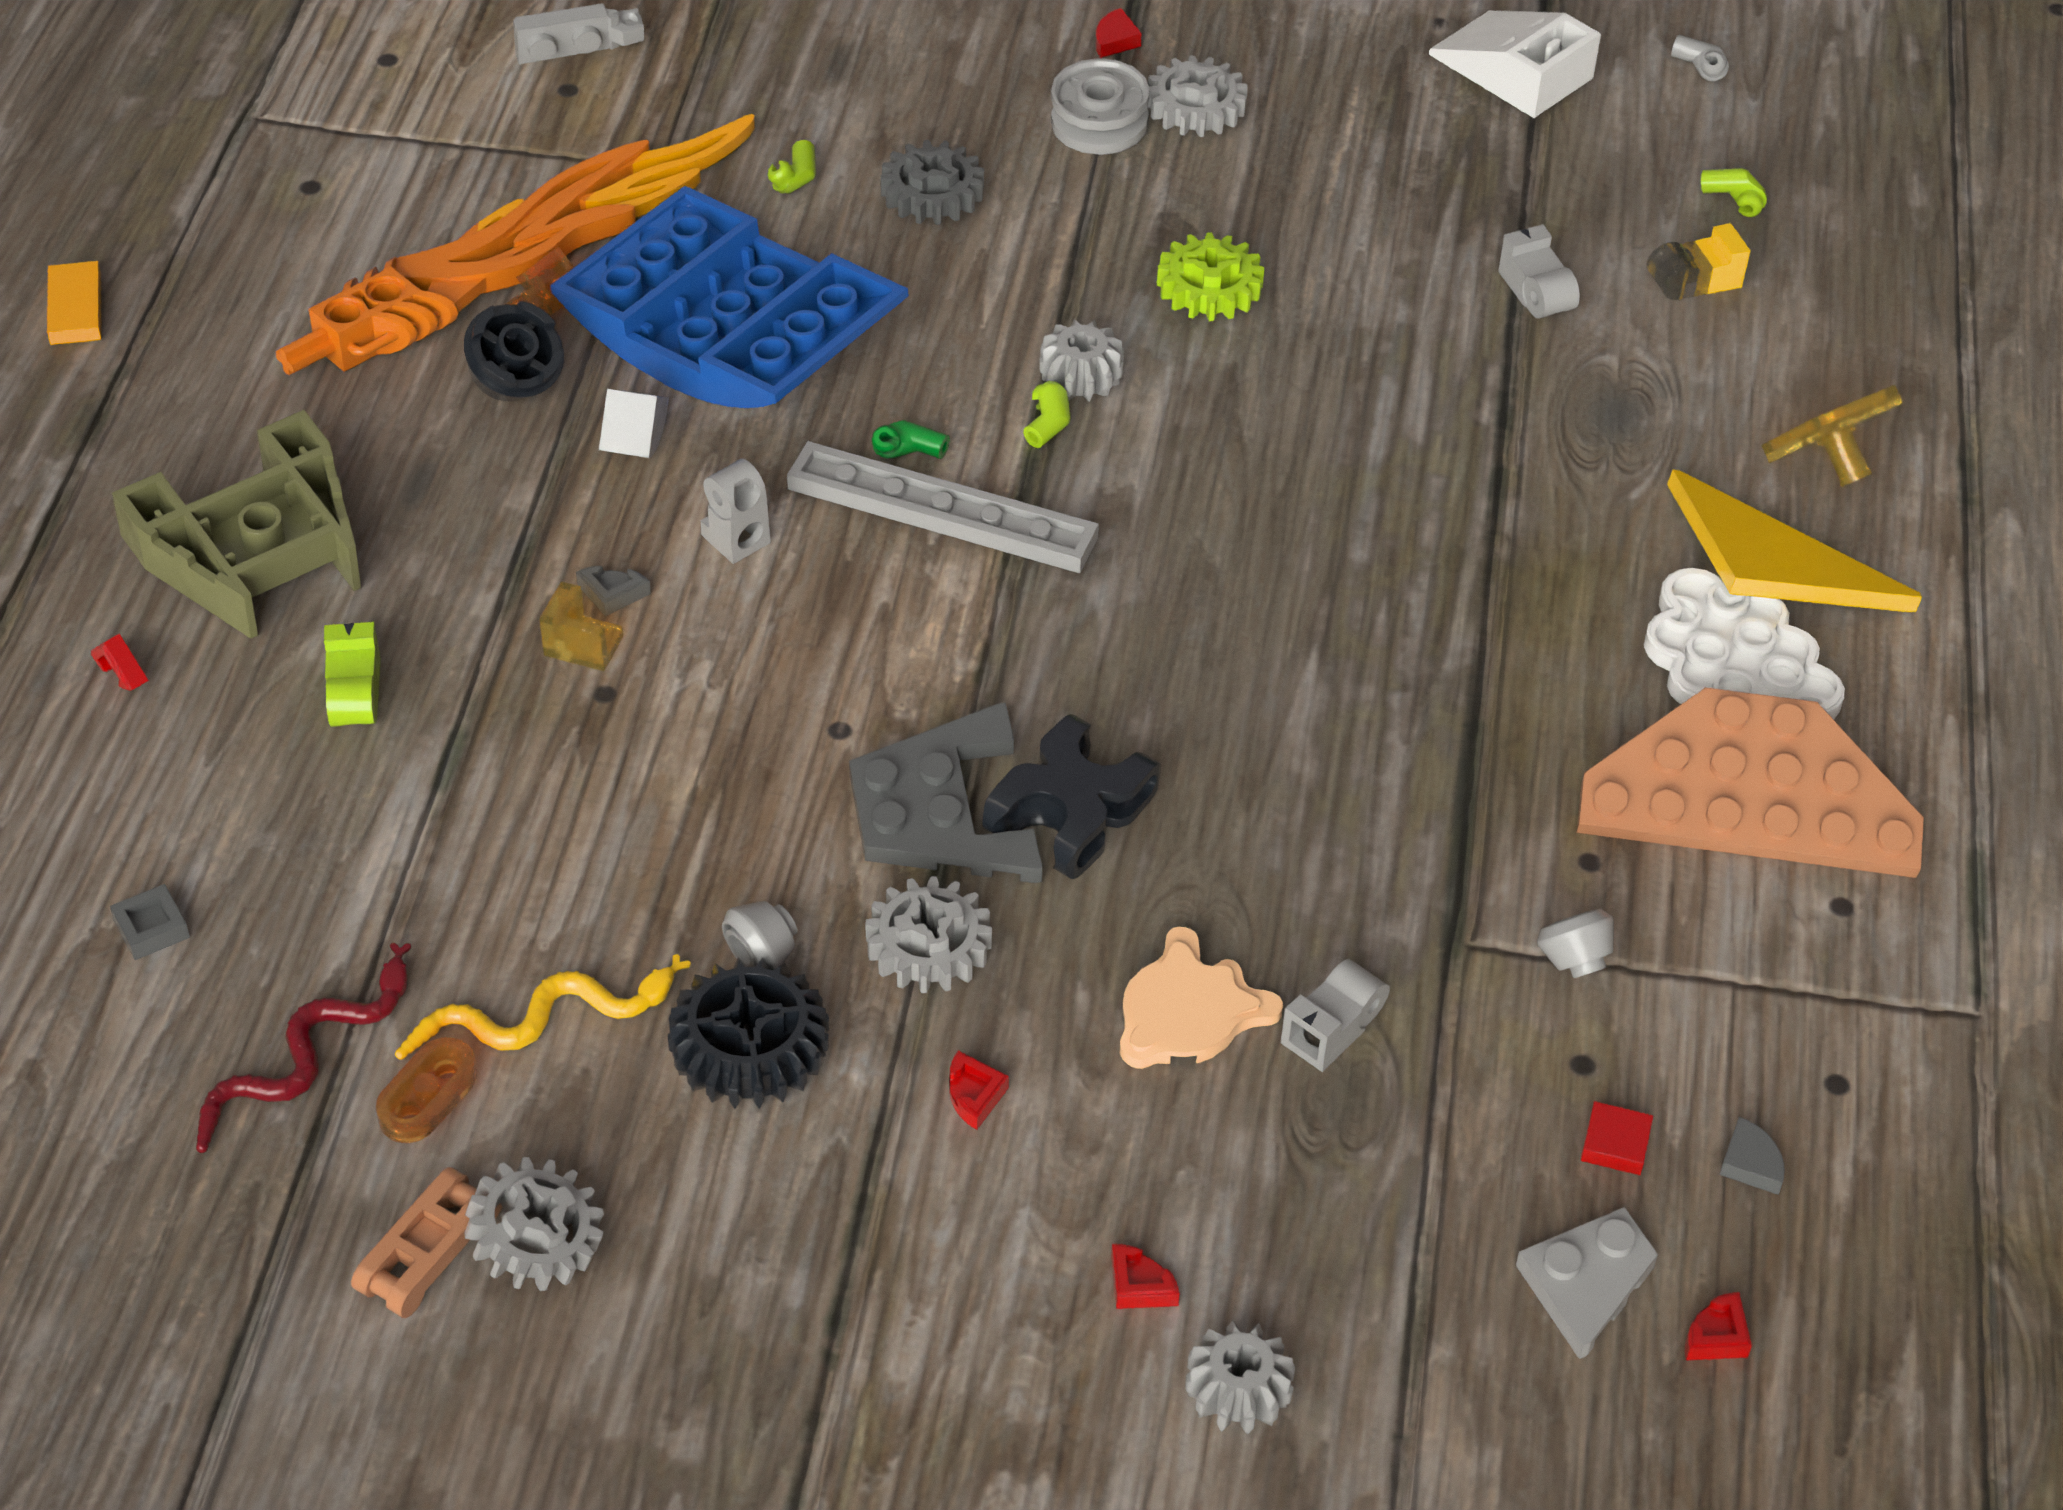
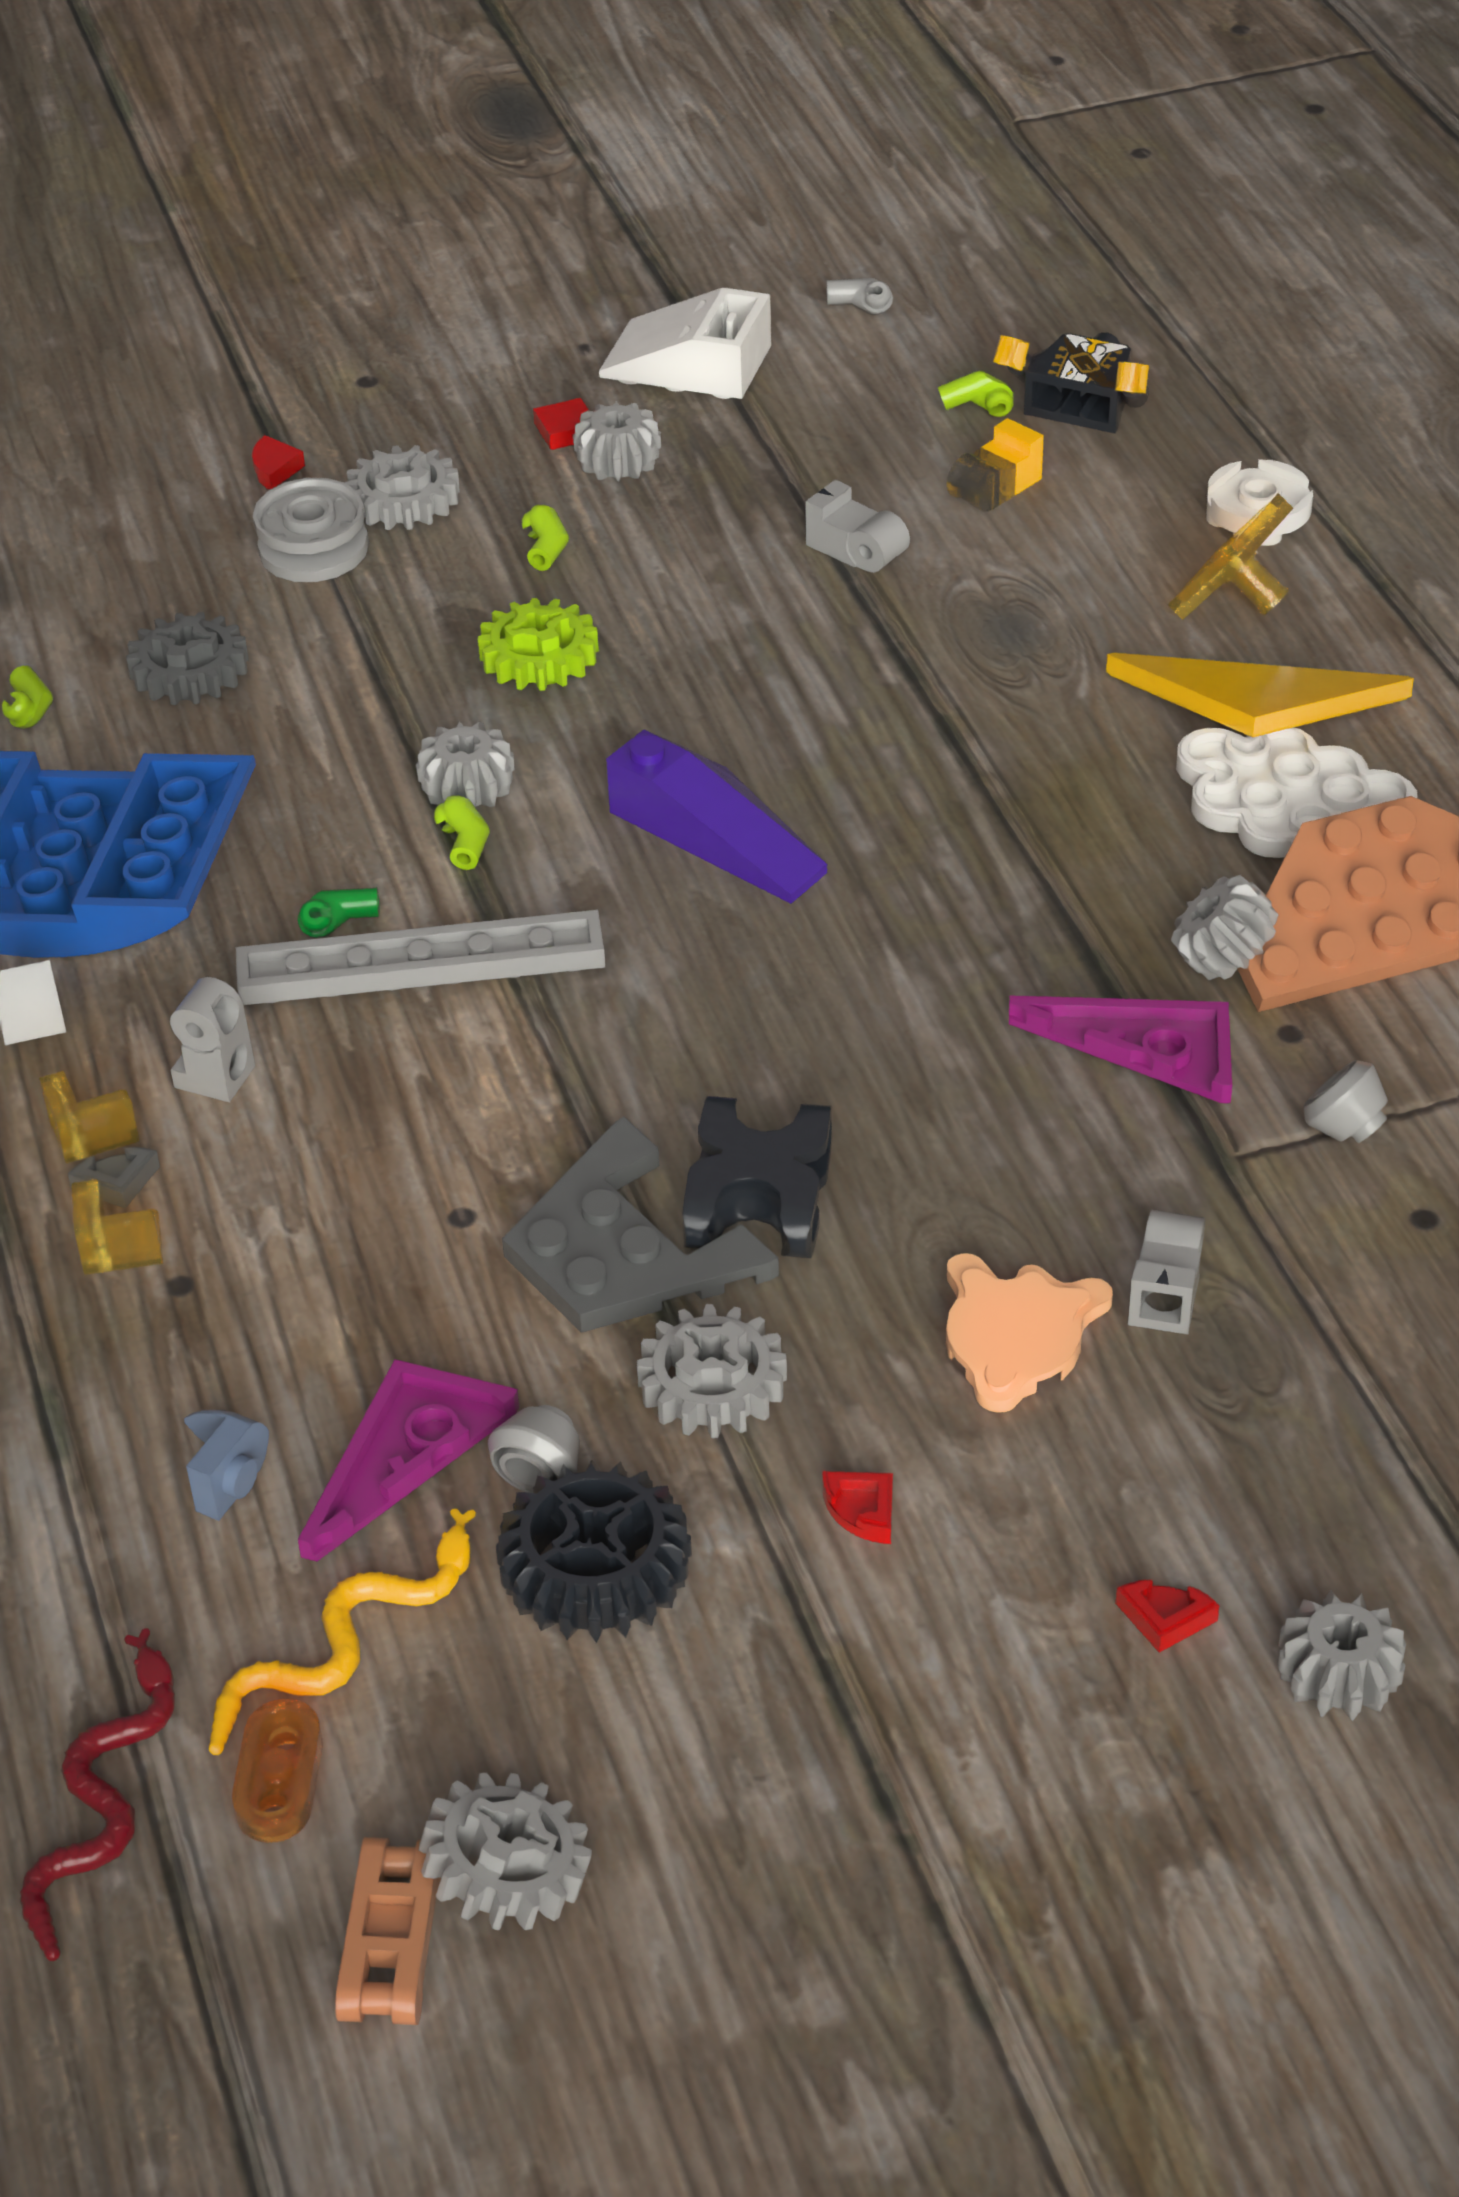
camera: 25 degrees left, 5 degrees down
none -> clear yellow panel [39,1070,139,1164]
none -> sand blue plate [184,1410,269,1521]
none -> magenta wing [298,1359,519,1562]
none -> lime arm [522,505,569,571]
none -> red tile [533,398,589,450]
none -> light grey gear [573,401,661,482]
none -> dark purple wedge [606,729,827,904]
none -> torso [993,332,1149,434]
none -> magenta wing [1009,995,1232,1104]
none -> light grey gear [1171,875,1279,980]
none -> white plate [1206,460,1313,546]

